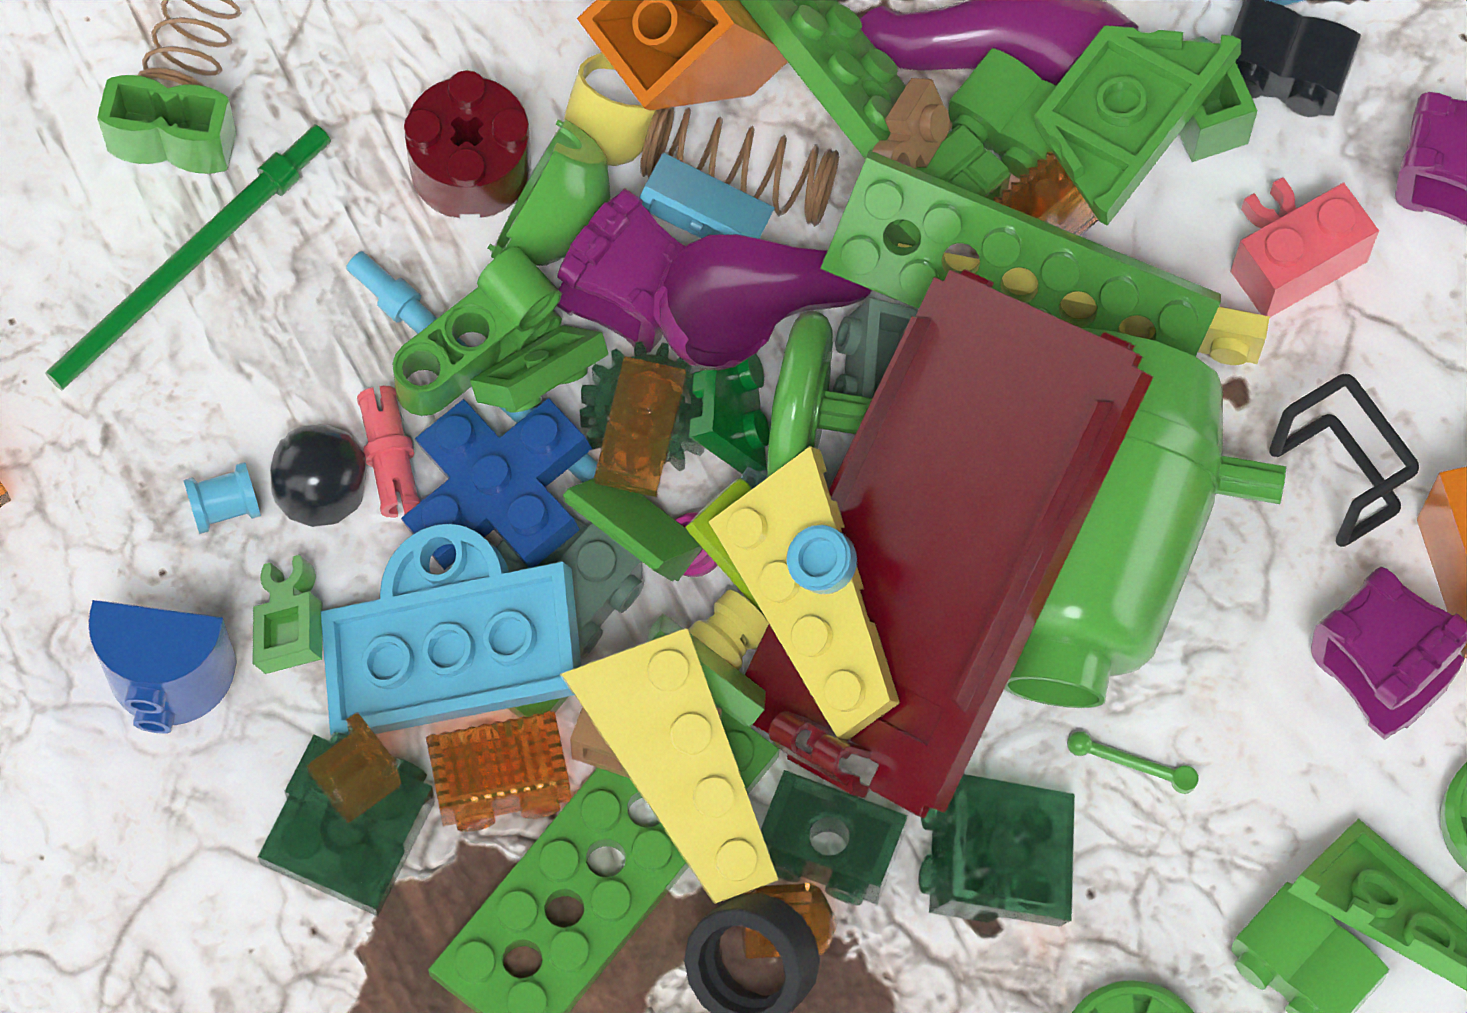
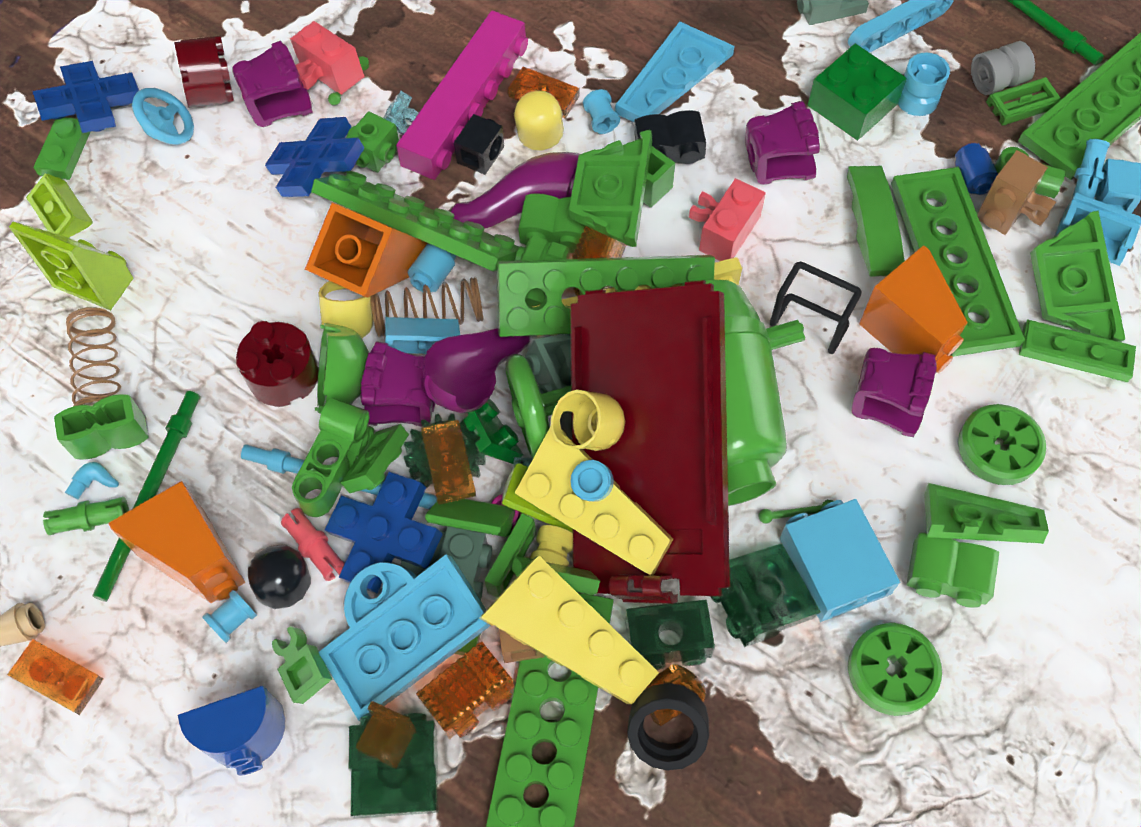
camera: 25 degrees left, 5 degrees down
medium nougat plate [872,78,952,169] -> none
none -> bright green pin [43,497,129,536]
none -> medium azure animal [65,462,119,500]
none -> orange slope [108,481,246,603]
none -> medium azure brick [408,244,456,292]
none -> bright green tile [484,513,536,598]
none -> light yellow helmet [551,390,625,451]
none -> medium azure brick [780,499,900,622]

